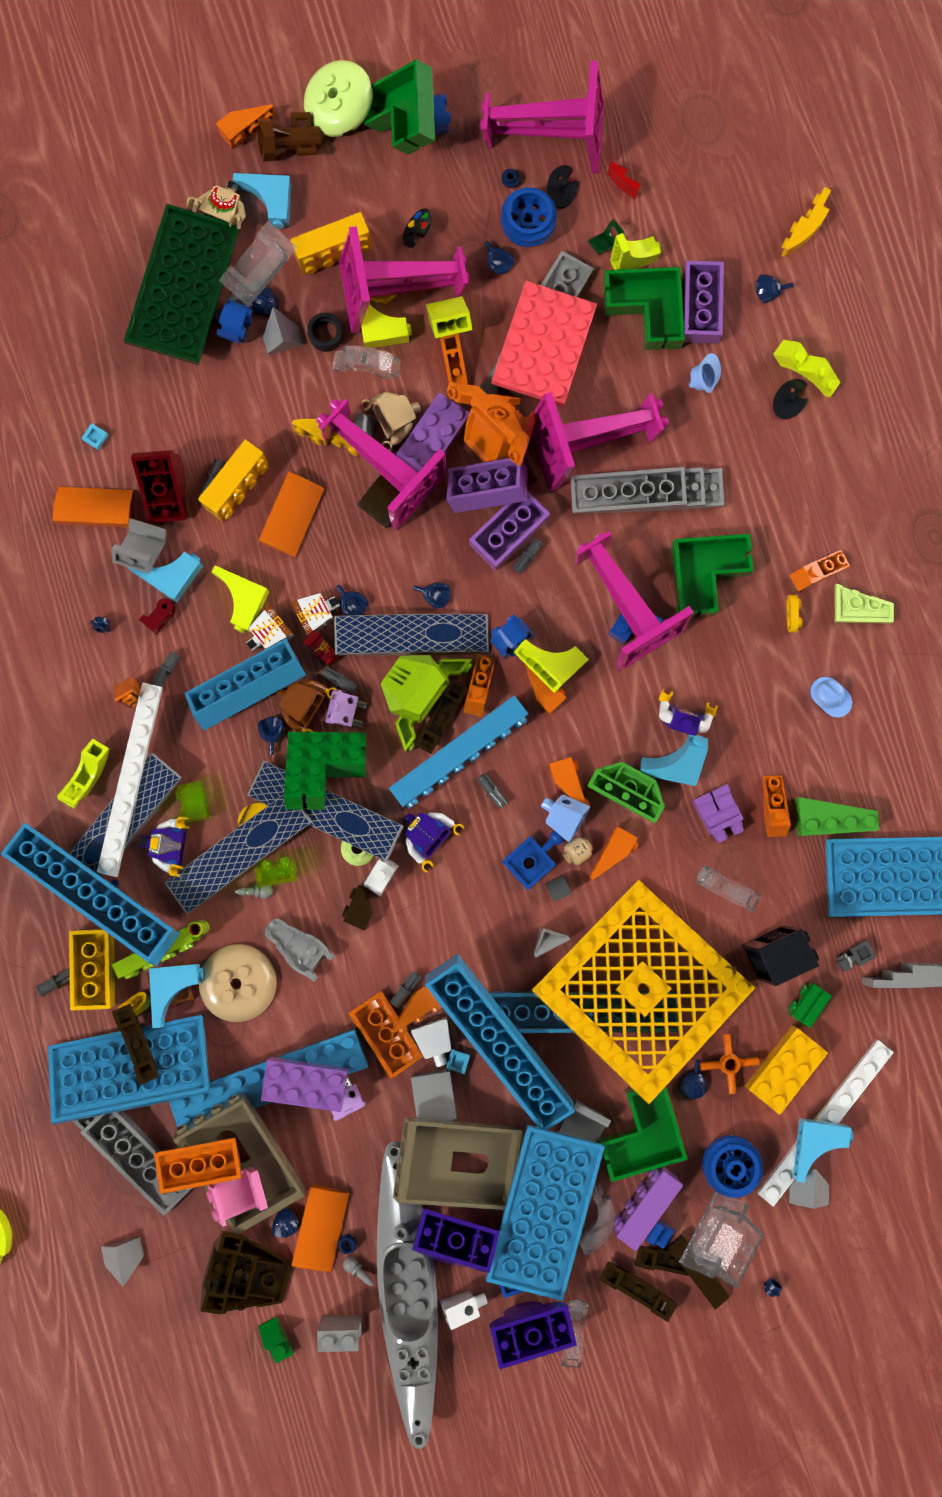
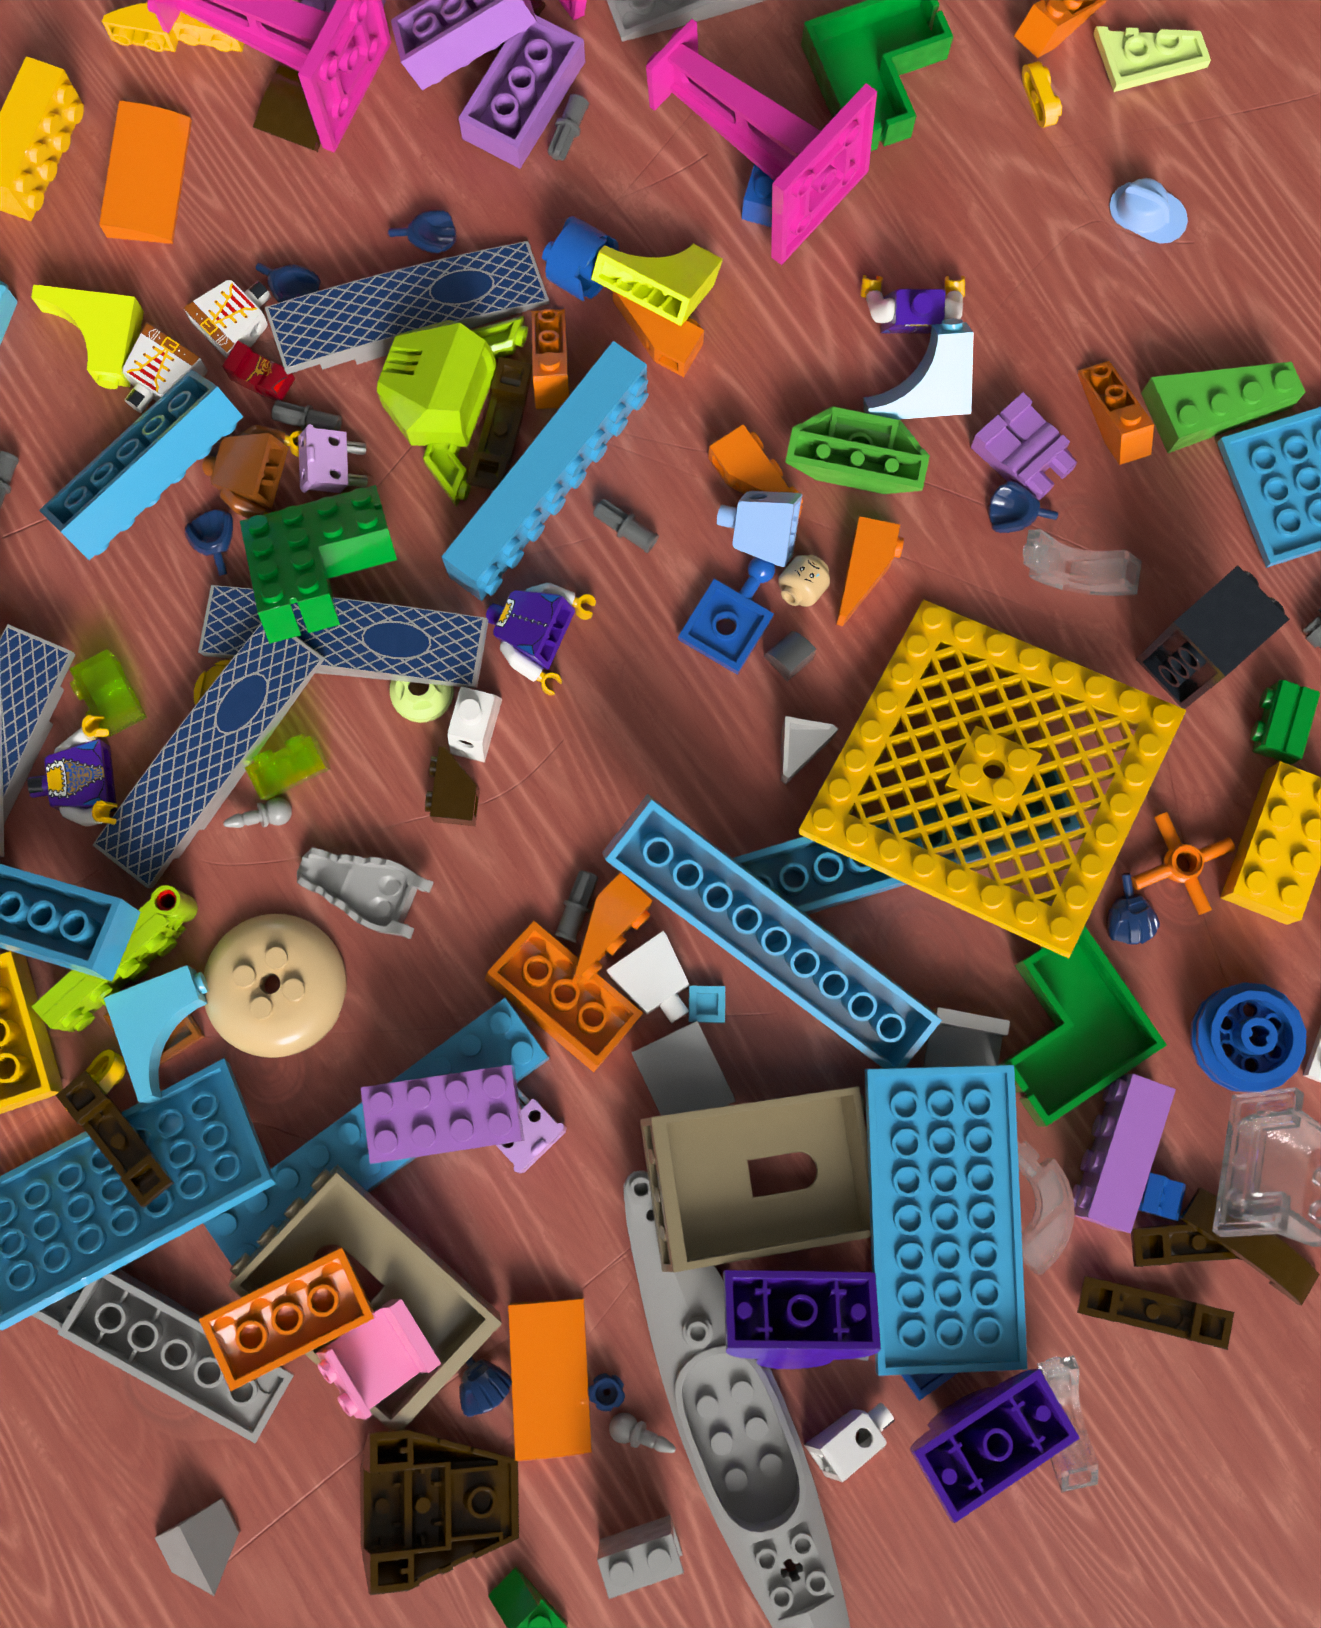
camera: 15 degrees left, 5 degrees down
none -> dark blue piece [988,480,1059,533]

